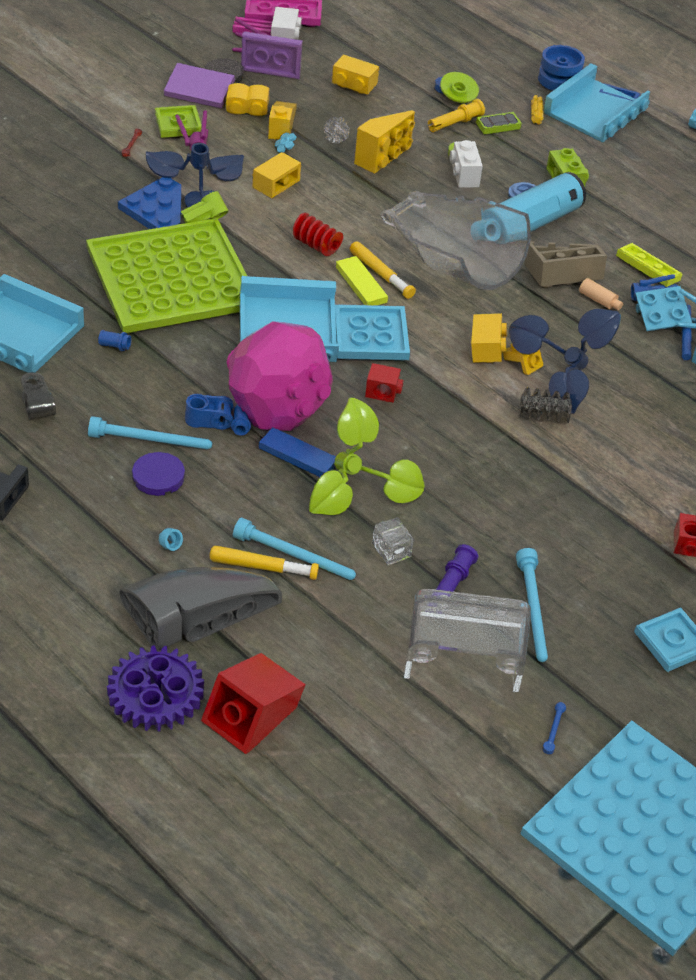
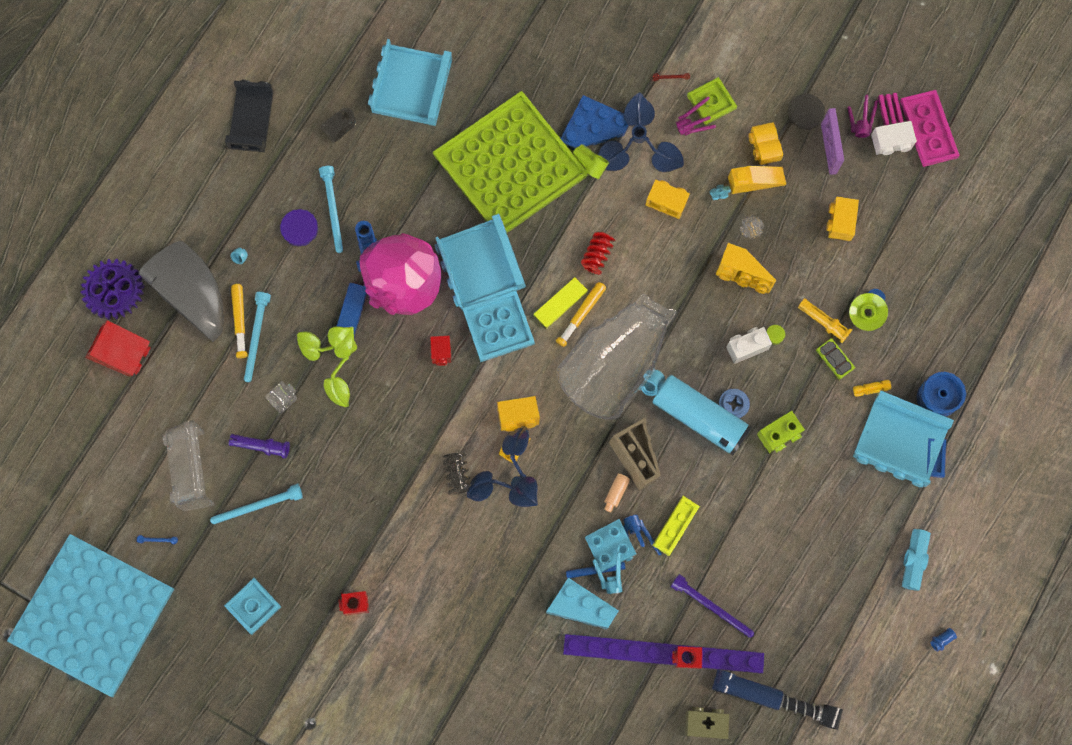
camera: 75 degrees right, 30 degrees up
blue pin [98,330,131,351] -> none
medium lavender tile [164,63,235,108] -> none

